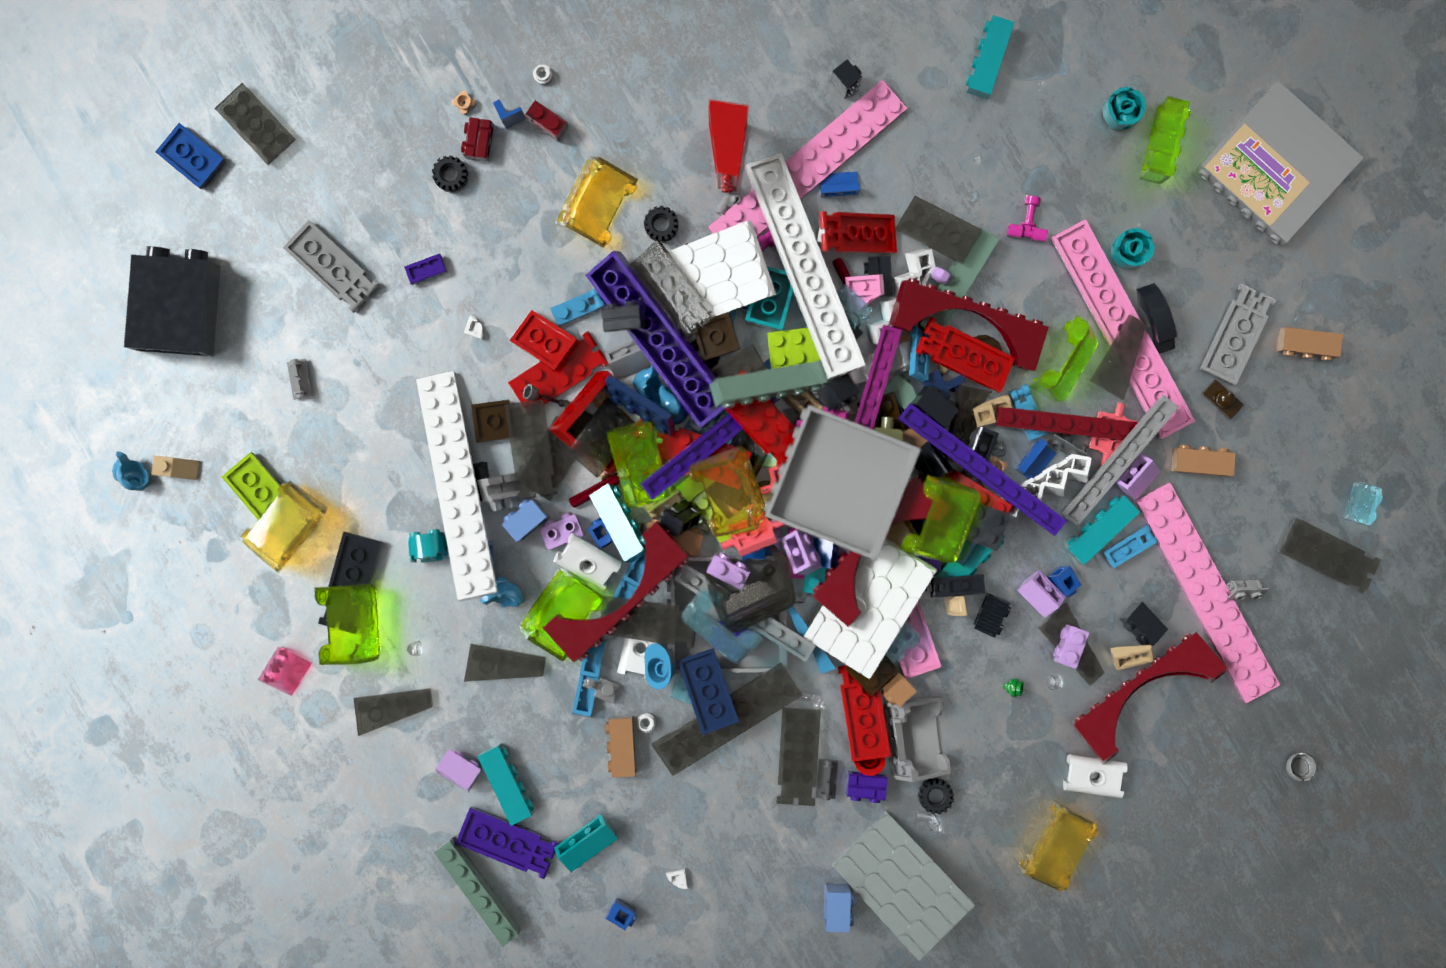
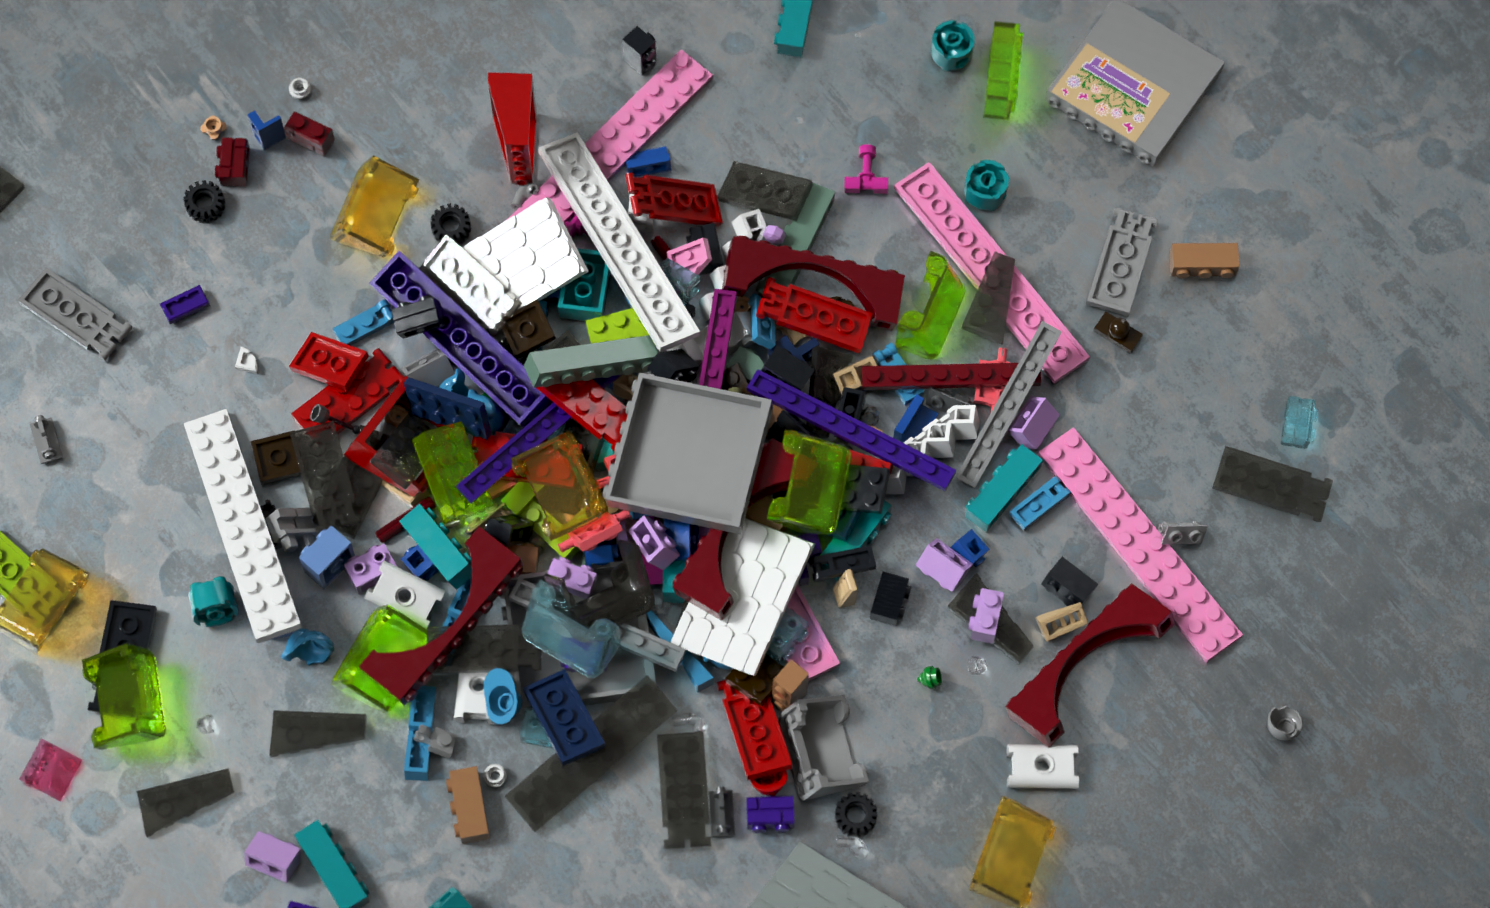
camera: 10 degrees left, 20 degrees down
black arch [1136,283,1177,354] -> none
medium nougat brick [1171,445,1236,476] -> none

